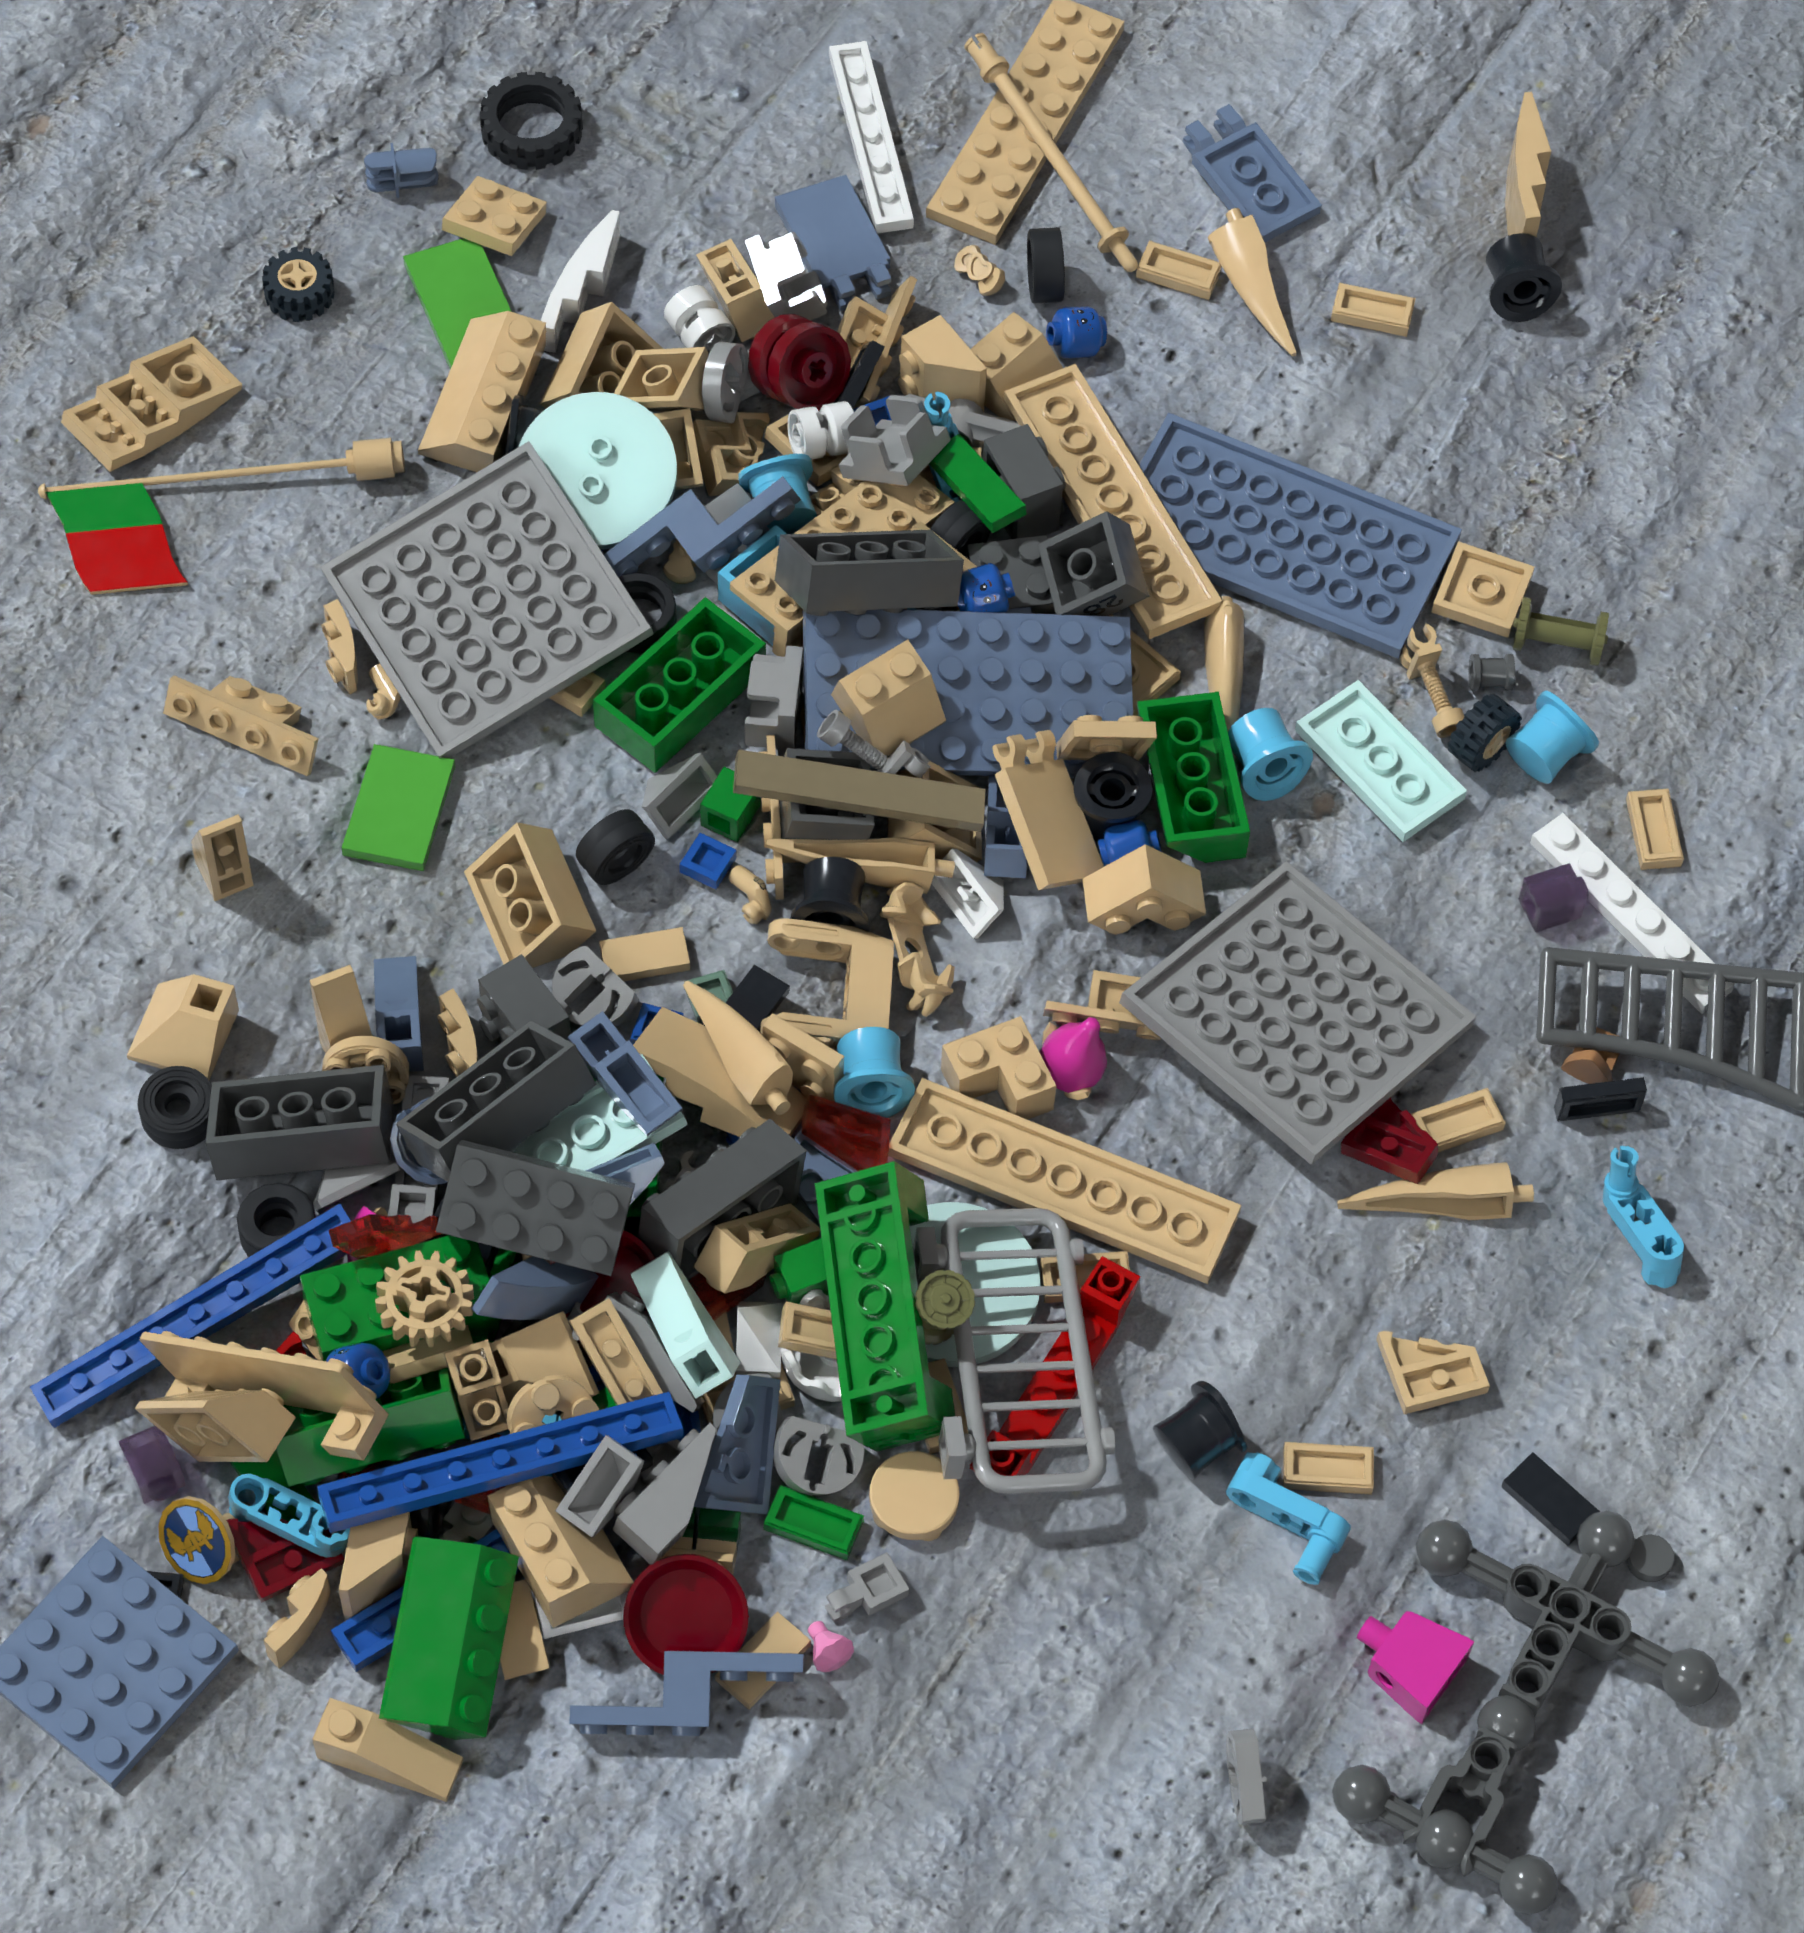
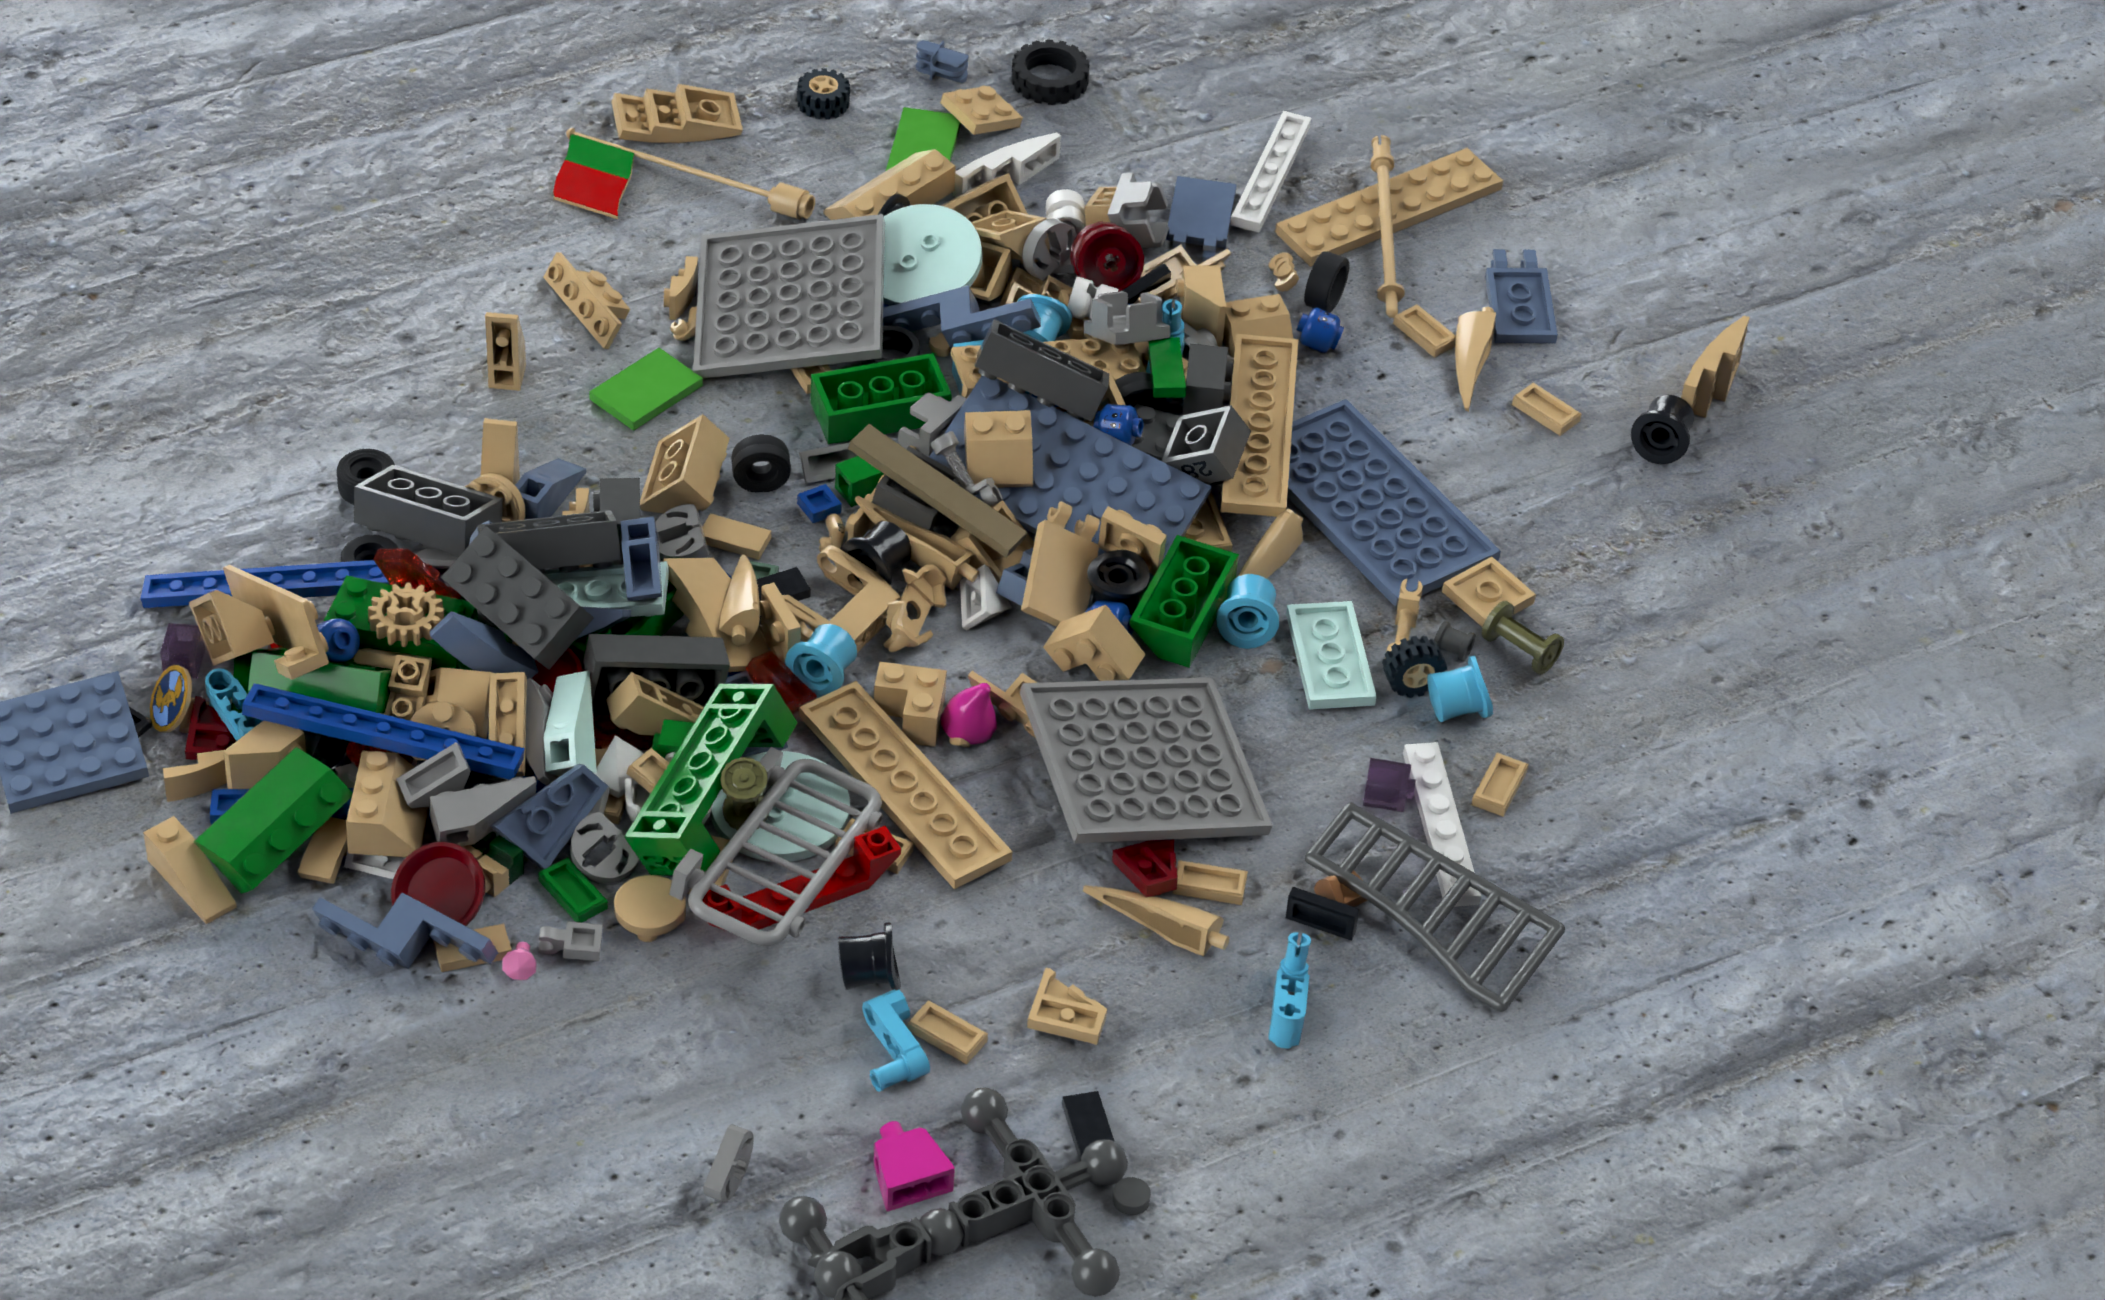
camera: 30 degrees right, 15 degrees down
tan slope [127,974,239,1080] -> none

